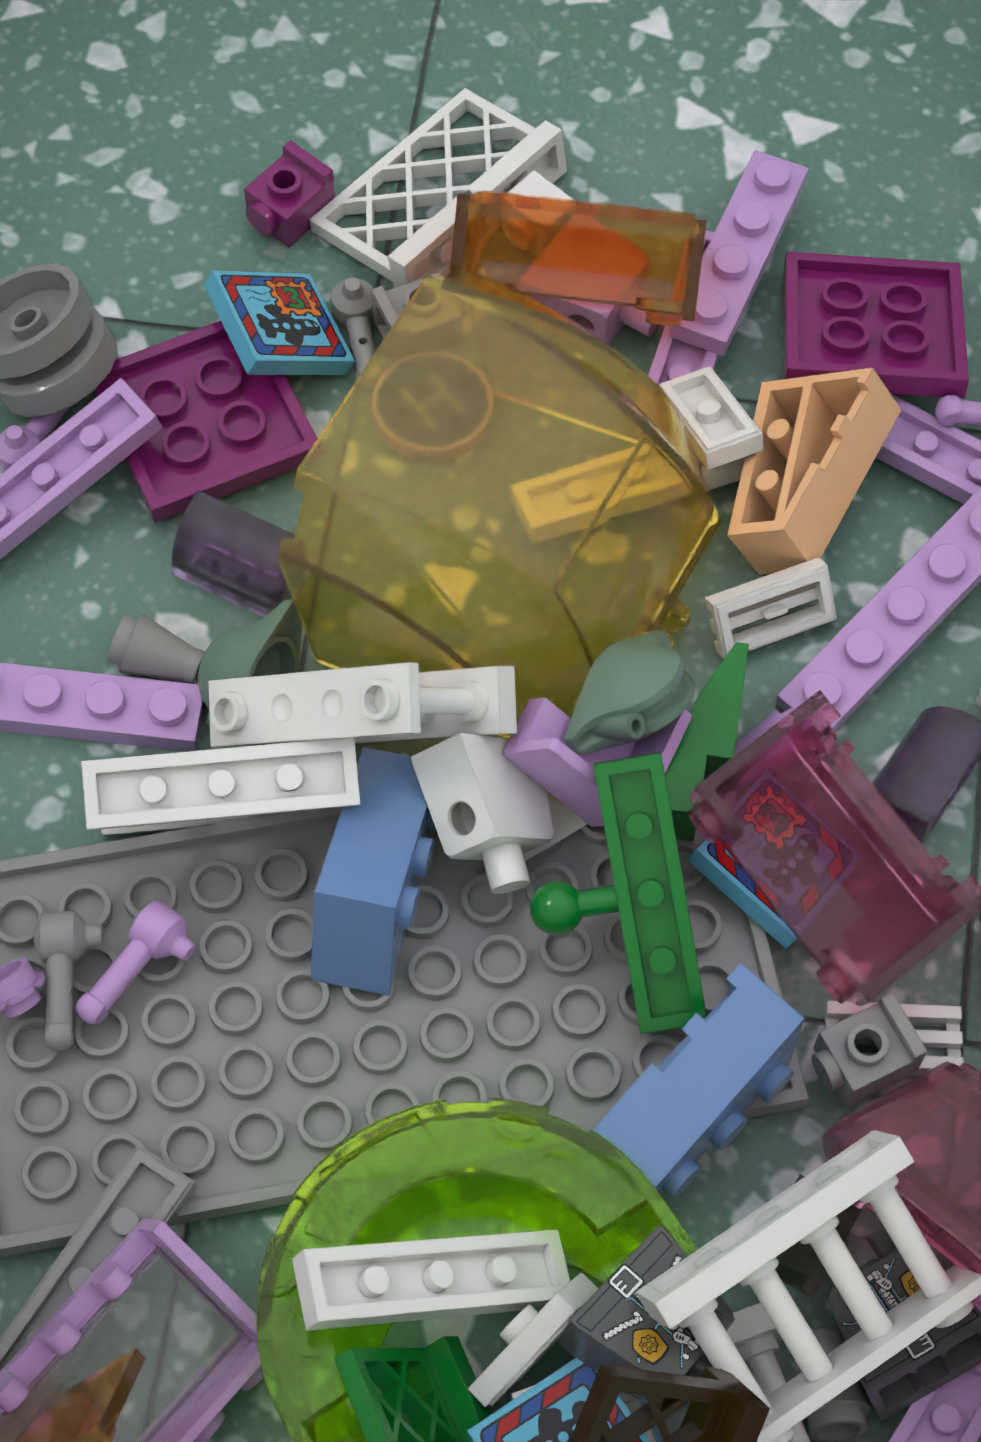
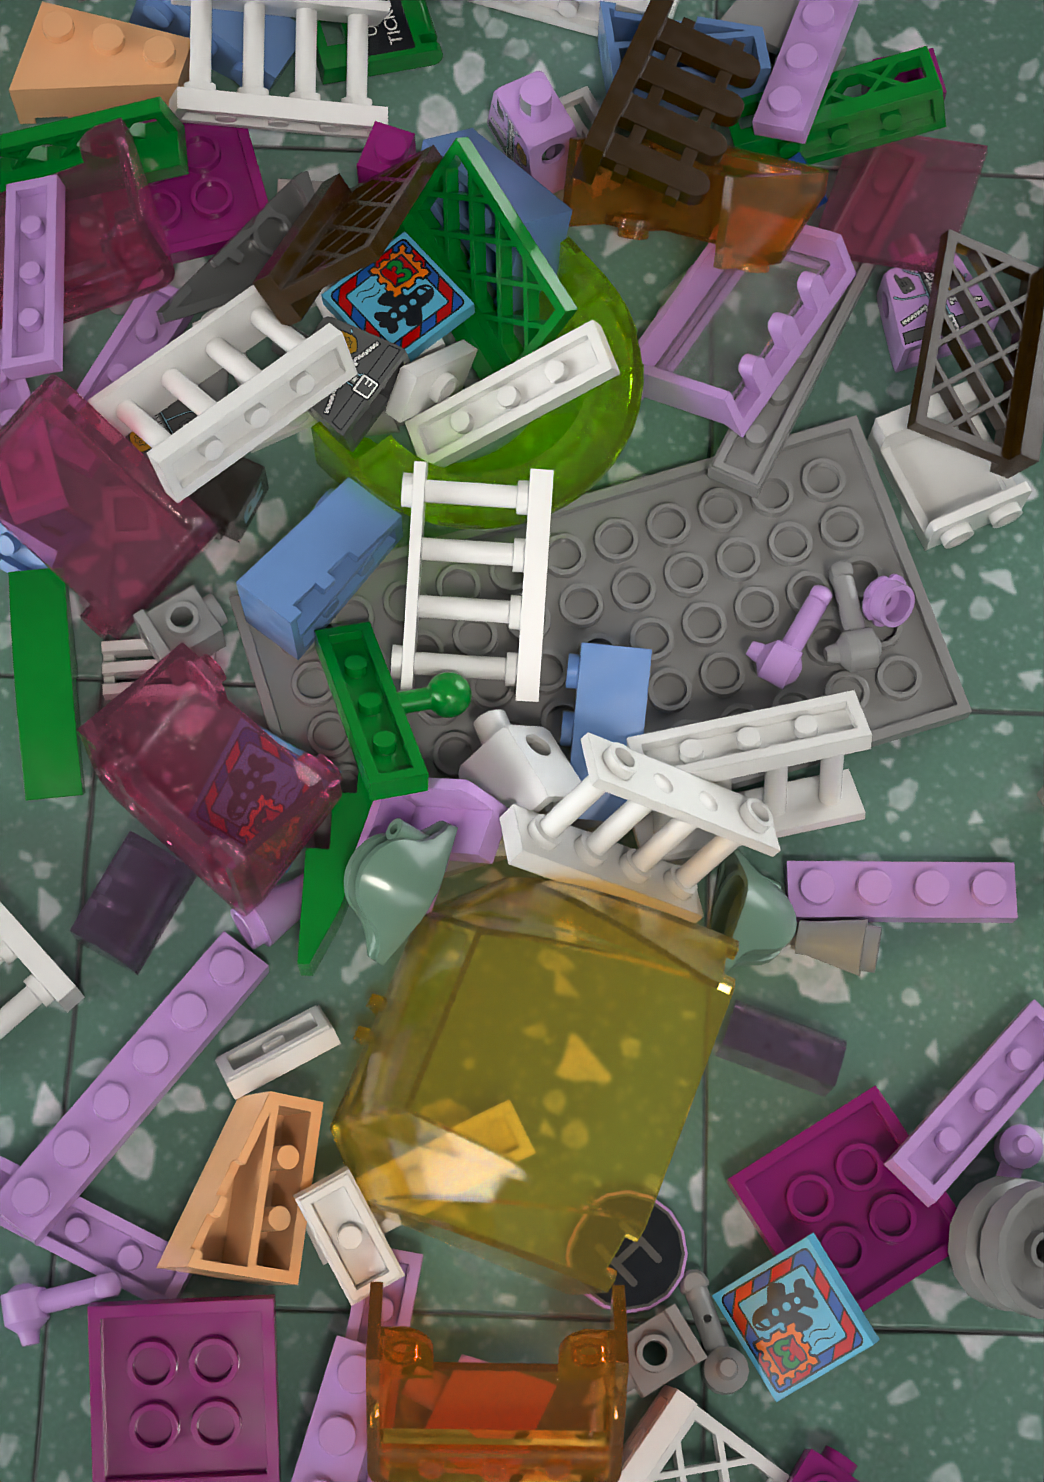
camera: 170 degrees right, 10 degrees up
none -> white fence [391,461,554,702]

